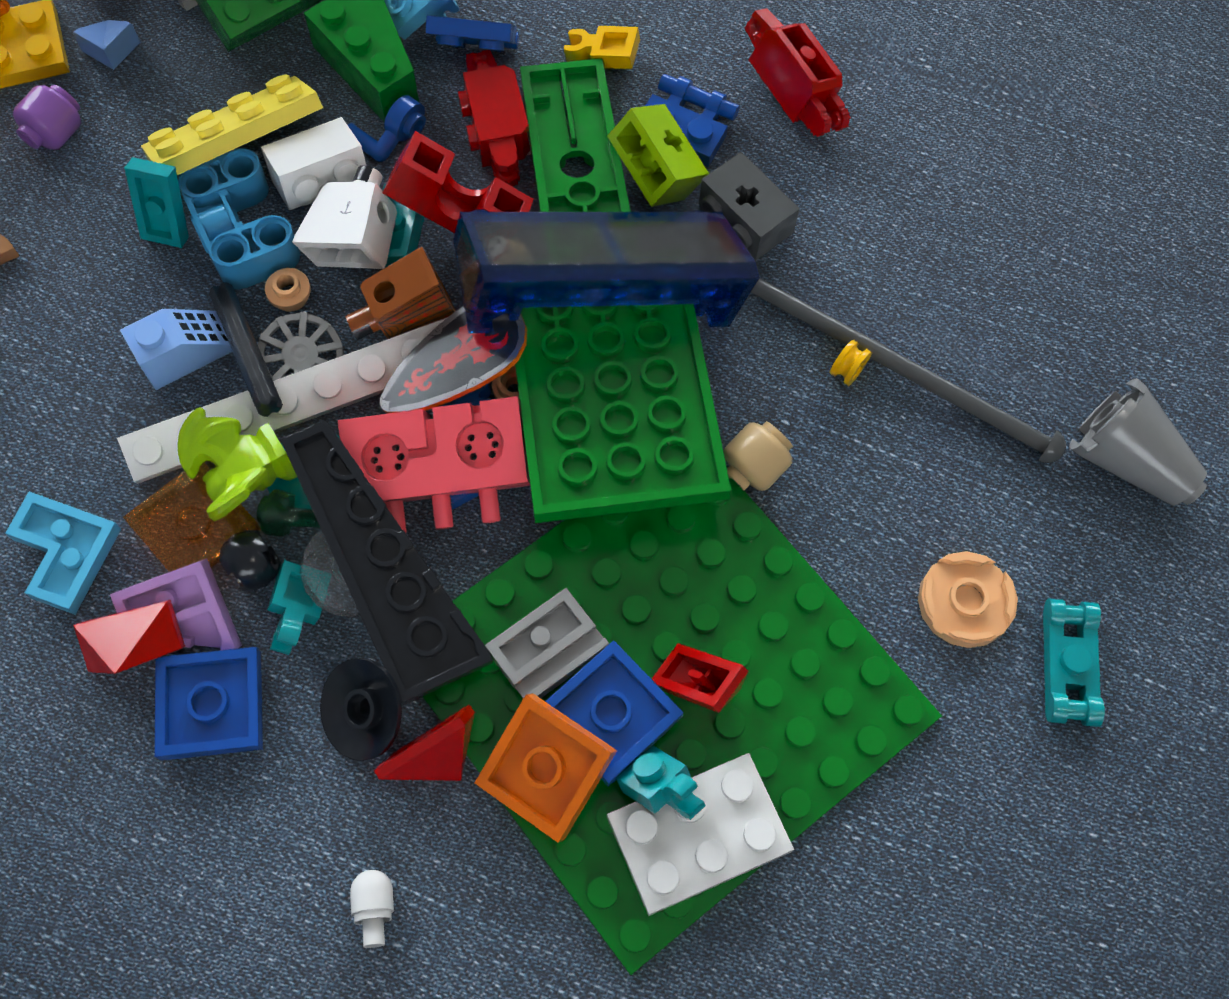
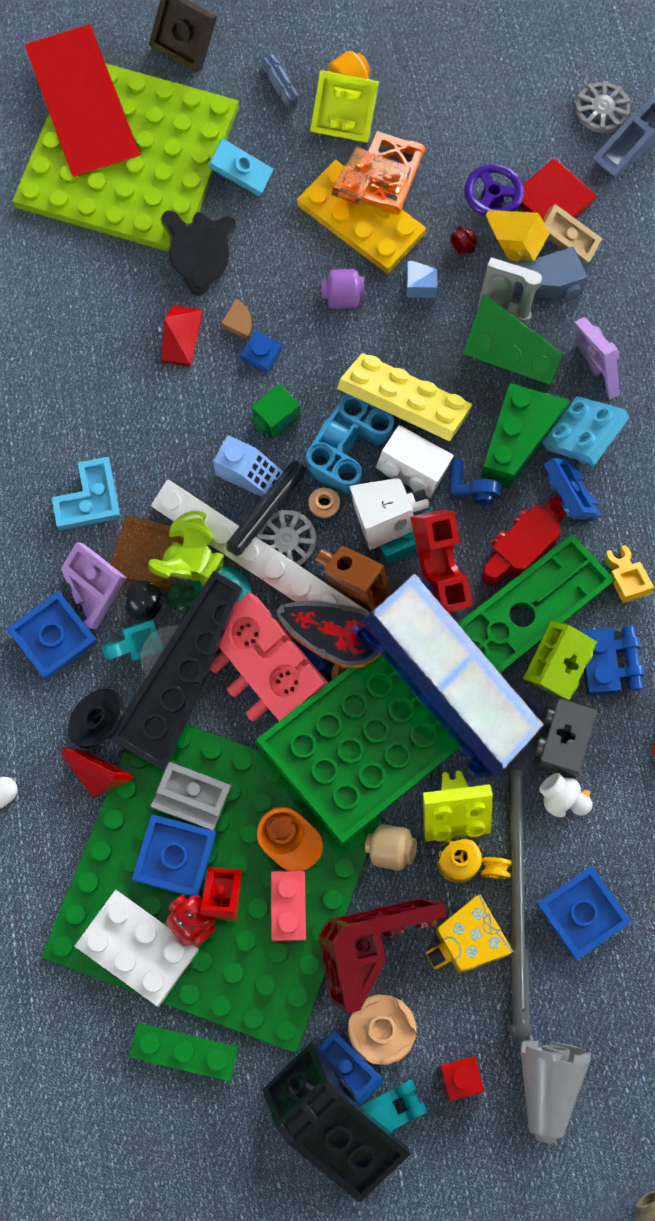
camera: 60 degrees right, 5 degrees up
slope [73,599,185,674] -> none
teal plate [124,157,189,248] -> none
orange plate [474,693,617,843] -> none
teal plate [616,746,706,820] -> none
none -> green plate [129,1023,239,1082]
none -> red head [166,894,217,947]
none -> blue plate [240,330,282,373]
none -> green brick [251,383,300,440]
none -> orange cap [257,807,323,871]
none -> black bracket [262,1042,410,1203]
none -> coral plate [271,871,306,942]
none -> dark red bracket [318,897,447,1014]
none -> blue plate [318,1031,384,1106]
none -> neon yellow plate [423,771,493,842]
none -> yellow torso [425,894,513,974]
none -> yellow head [437,837,482,883]
none -> red brick [438,1056,484,1101]
none -> blue plate [535,865,632,961]
none -> white animal [539,773,593,818]

